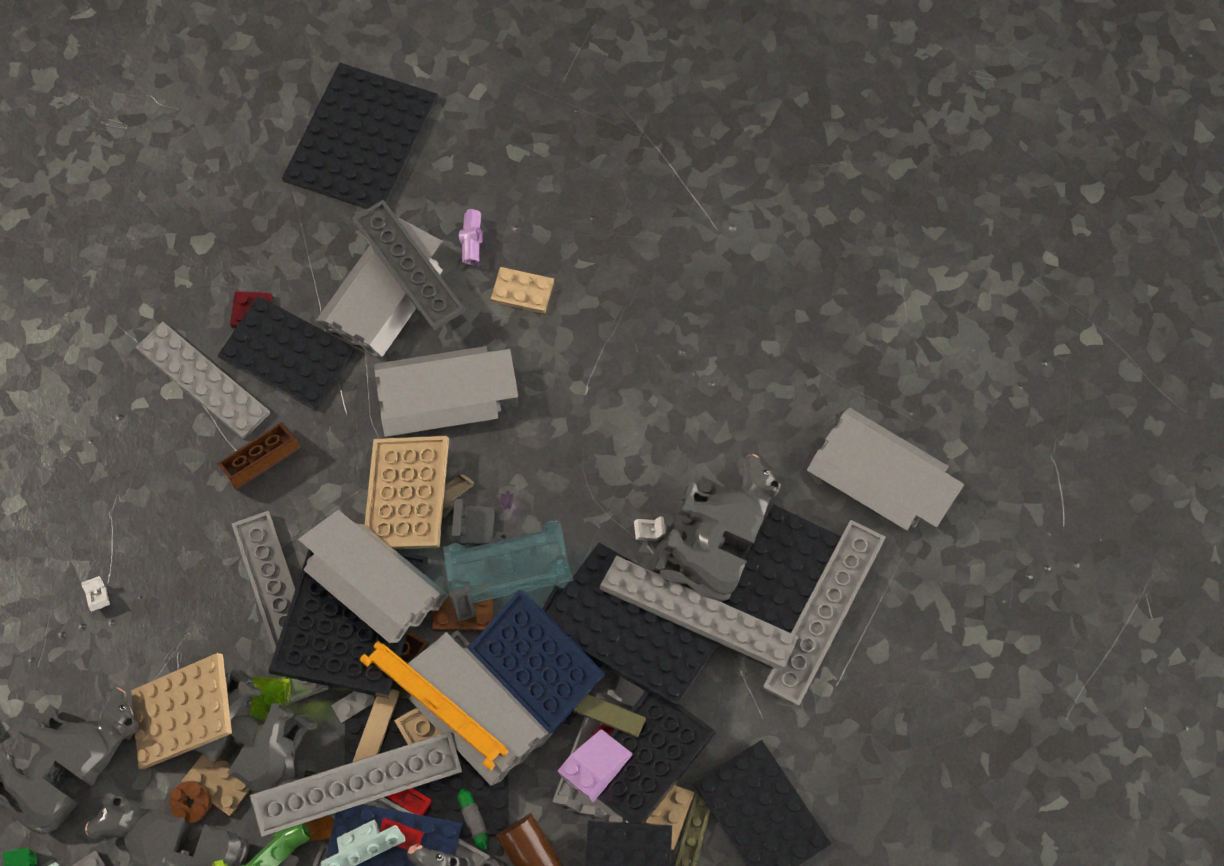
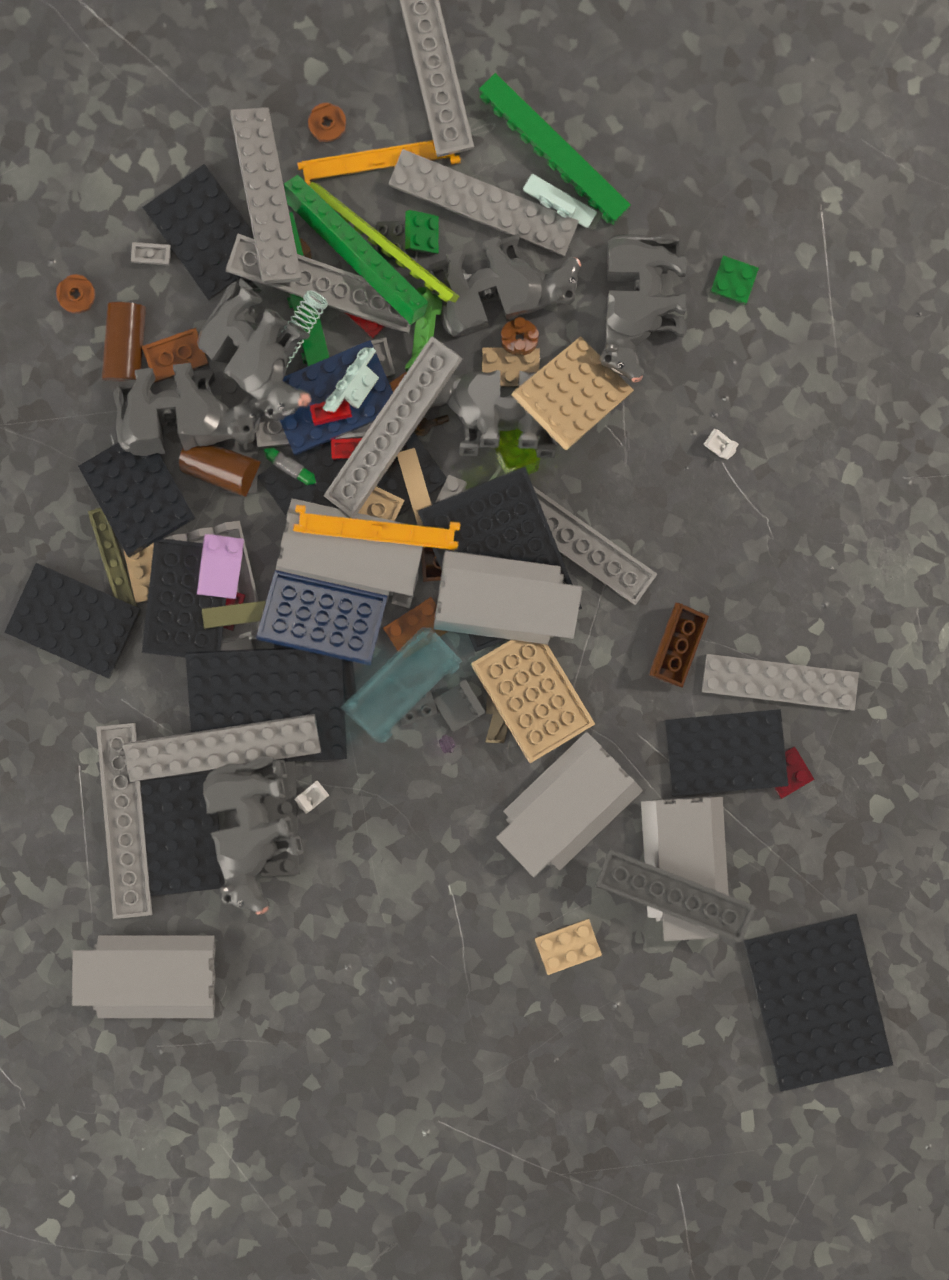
camera: 145 degrees right, 20 degrees up
dark grey tile [449,586,477,622] -> none
lavender piece [459,209,483,265] -> none

